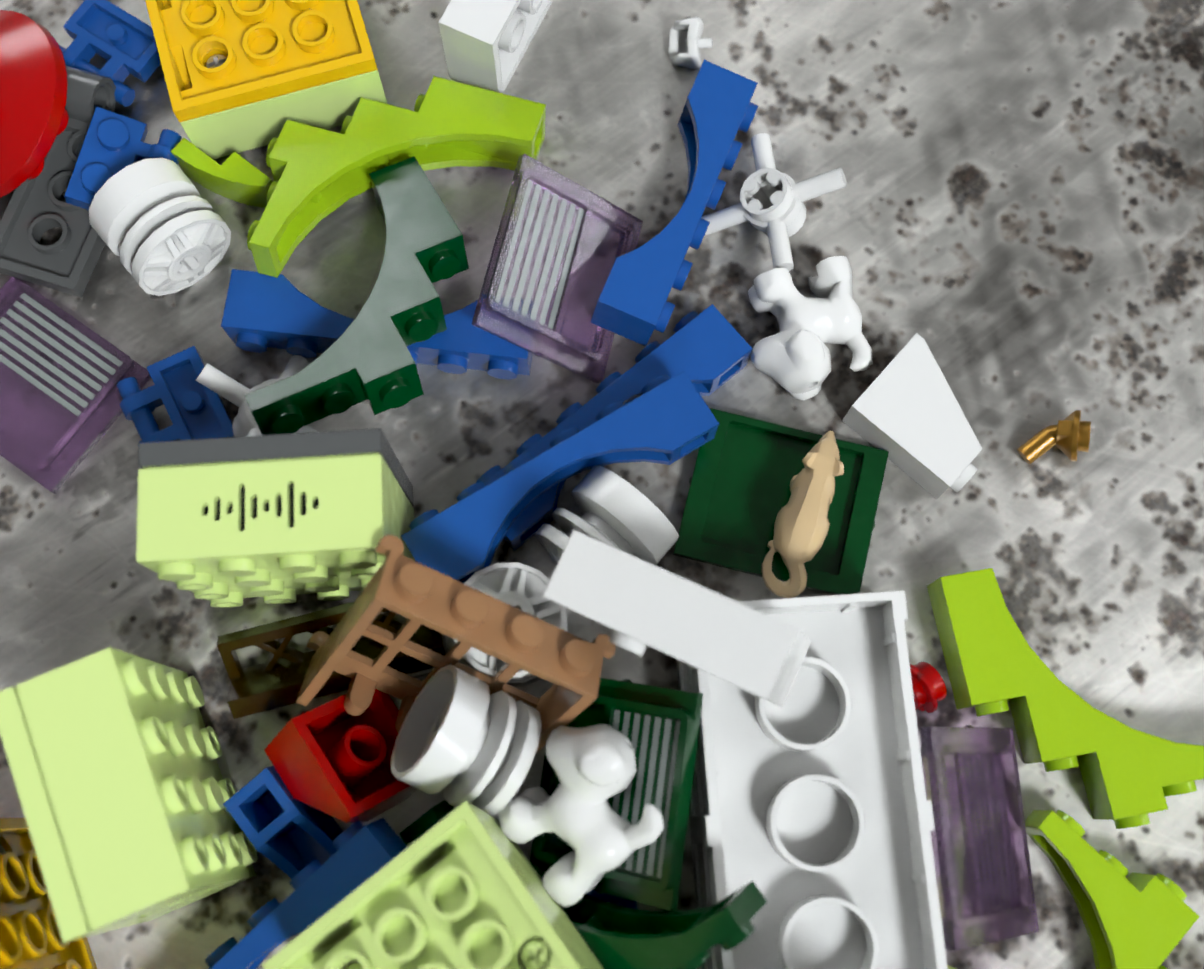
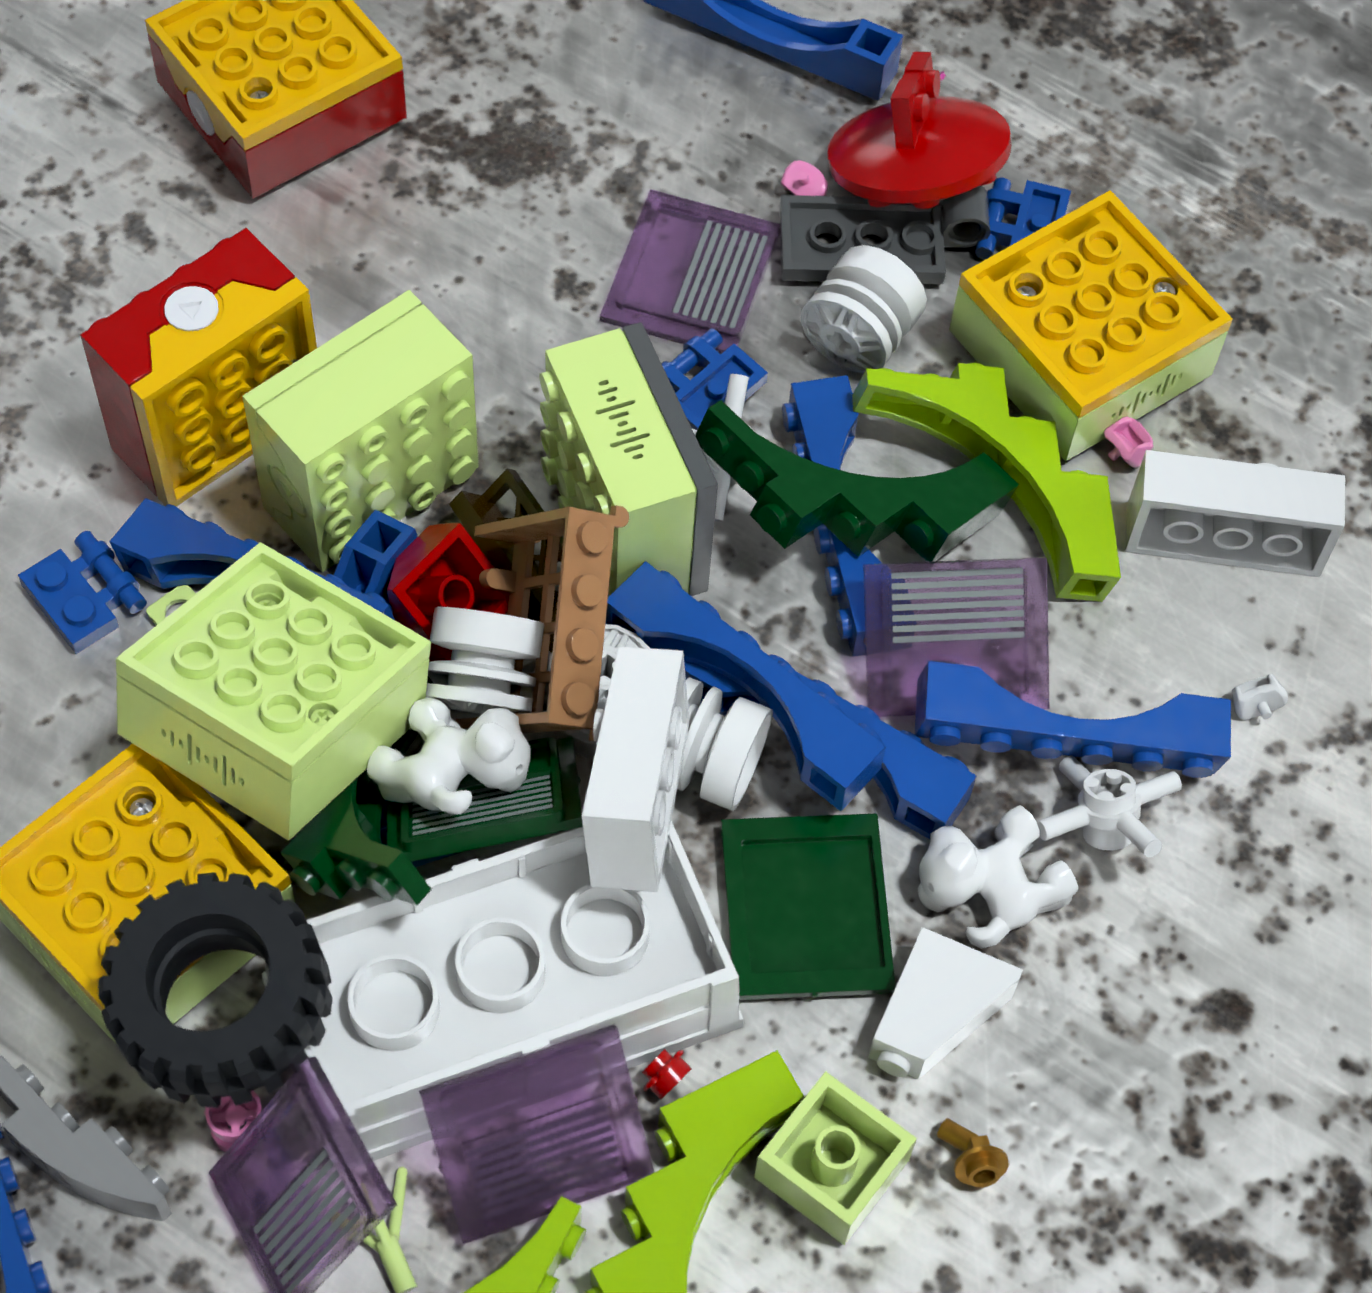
camera: 70 degrees right, 15 degrees down
blue plate [64,106,182,210] -> none
lime slope [170,138,273,208] -> none
tan animal [762,431,844,598] -> none
none -> yellowish green brick [754,1071,917,1246]
none -> bright pink piece [1104,416,1153,468]

